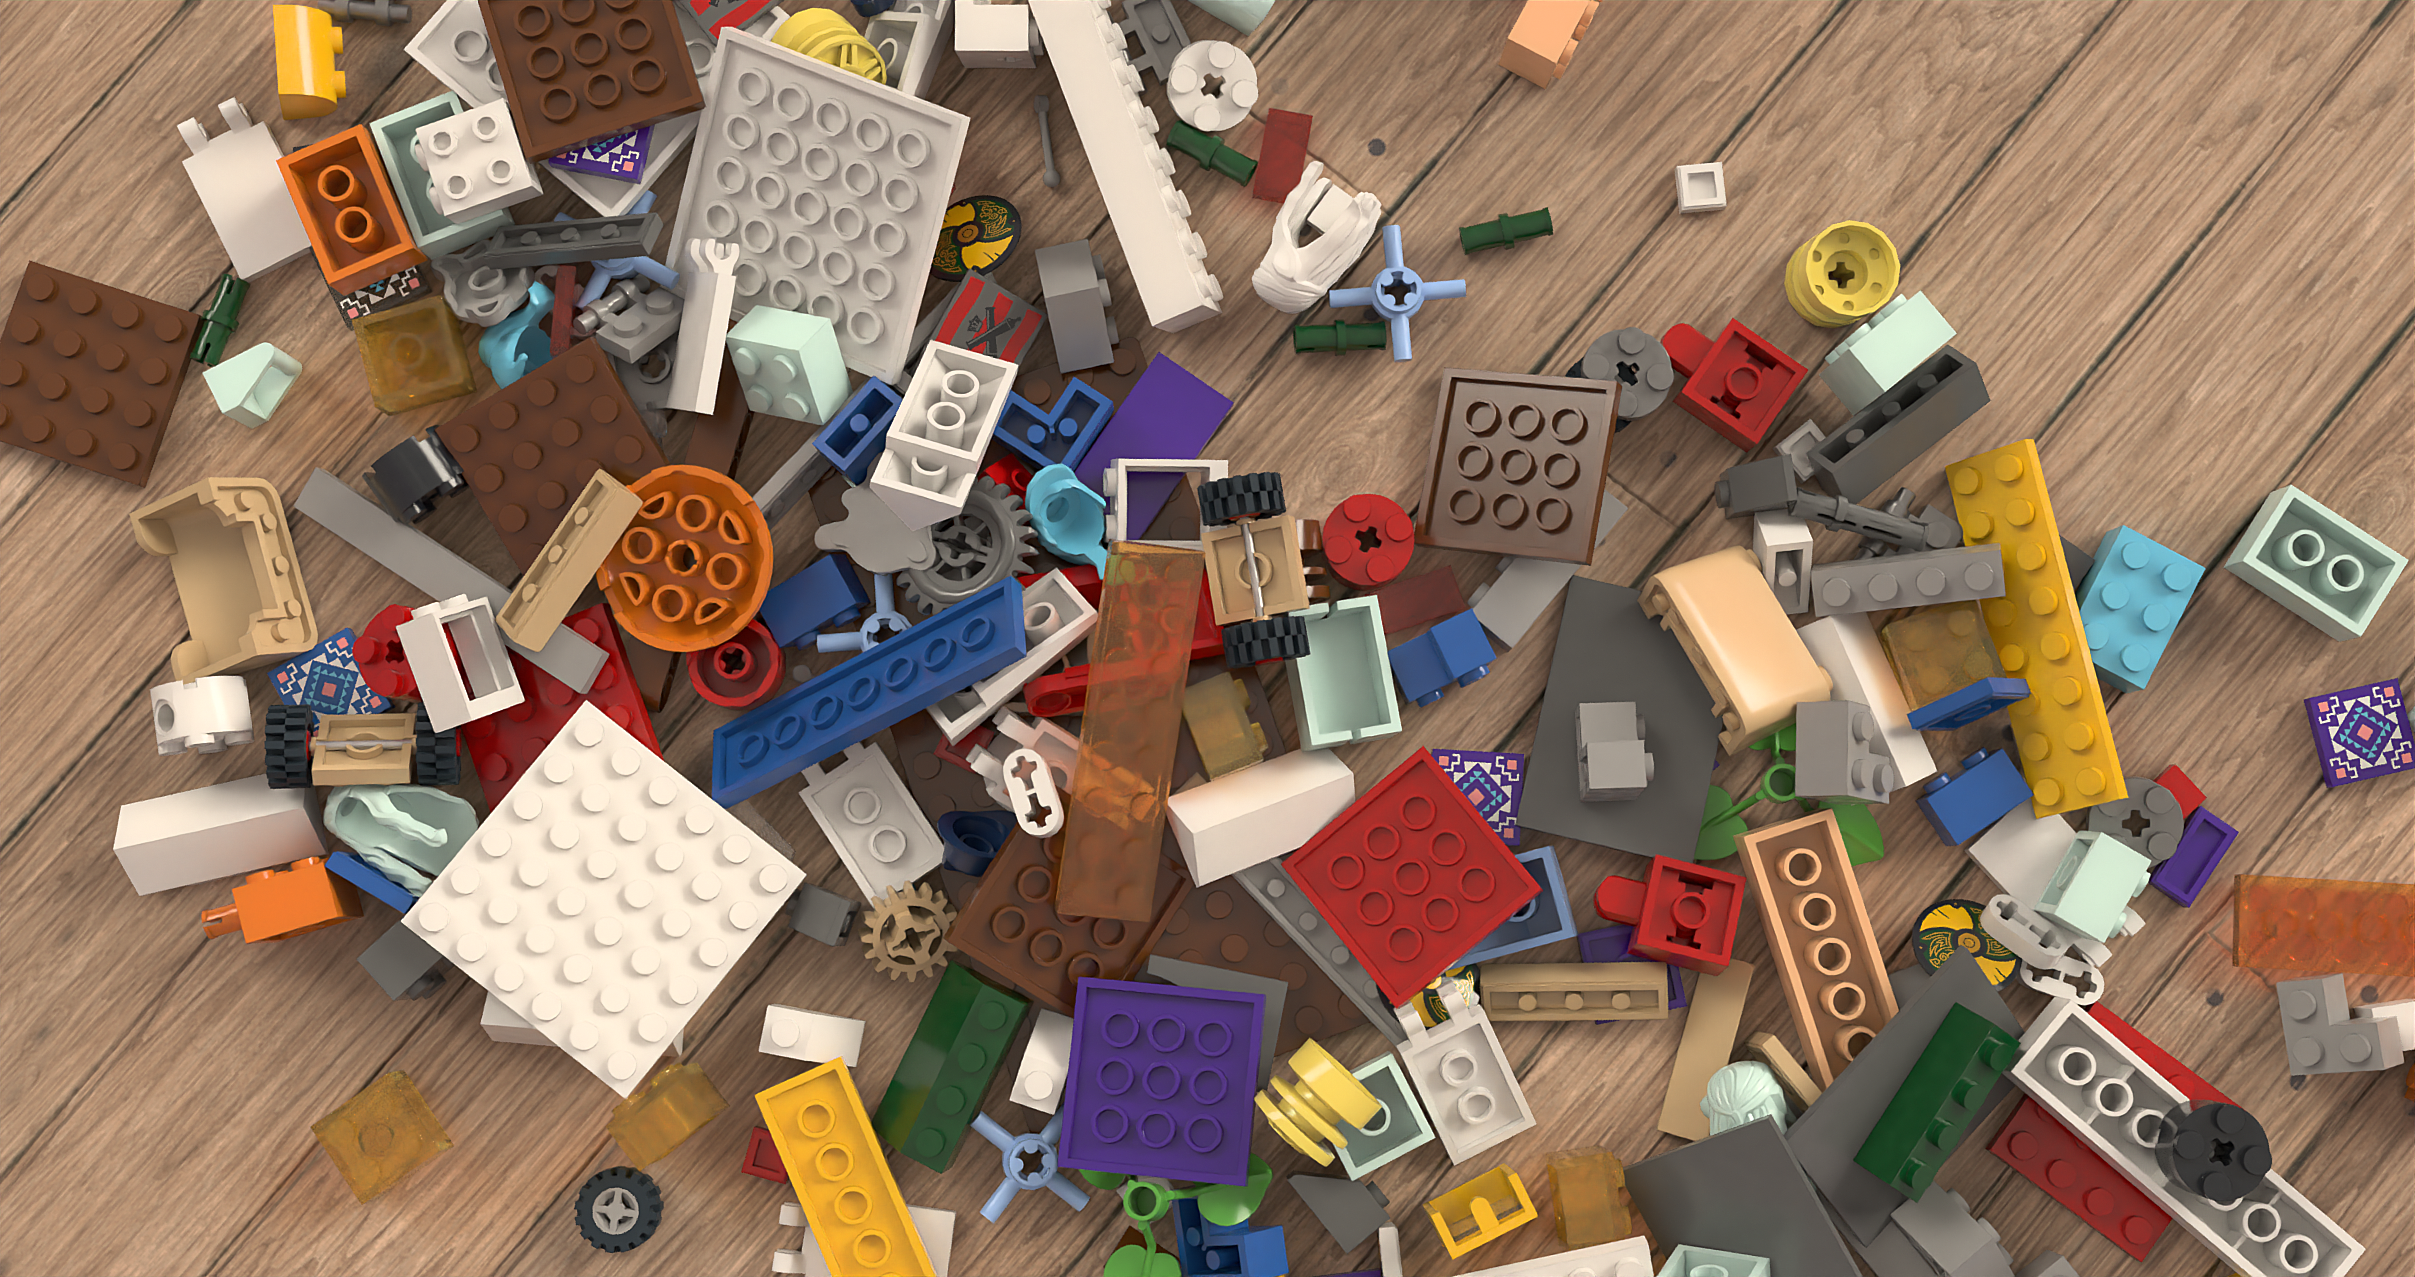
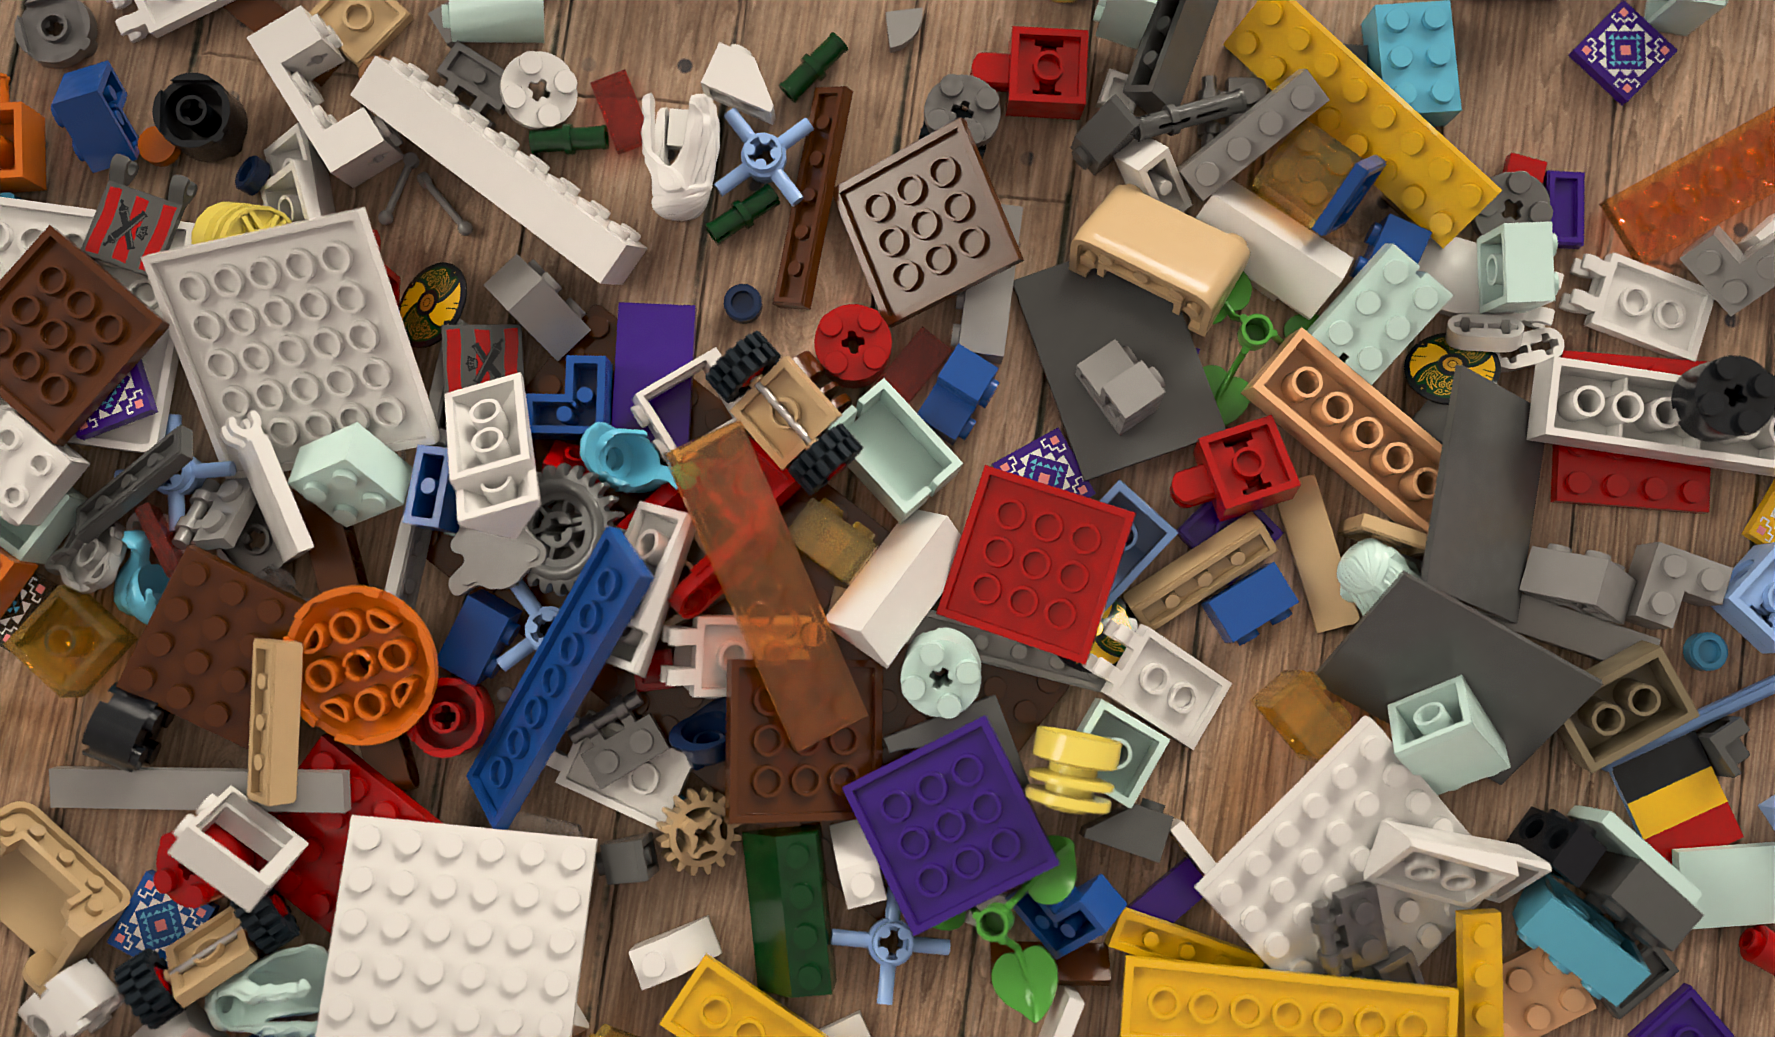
camera: 35 degrees left, 0 degrees up
white beam [1003,748,1064,838] -> none
yellow window [1422,1163,1538,1260] -> none
light grey brick [1795,700,1894,805] -> none
dark green slope [1853,1002,2021,1203] -> none
none -> light grey hinge [378,152,420,225]
none -> flat silver plate [567,690,671,789]
none -> white slope [701,42,776,125]
none -> dark blue tile [724,284,762,324]
none -> reddish brown tile [773,86,853,310]
none -> light grey tile [885,8,923,53]
none -> light aqua brick [901,627,981,719]
none -> blue brick [1201,562,1299,645]
none -> light aqua piece [1307,243,1453,385]
none -> white tile [1559,252,1715,362]

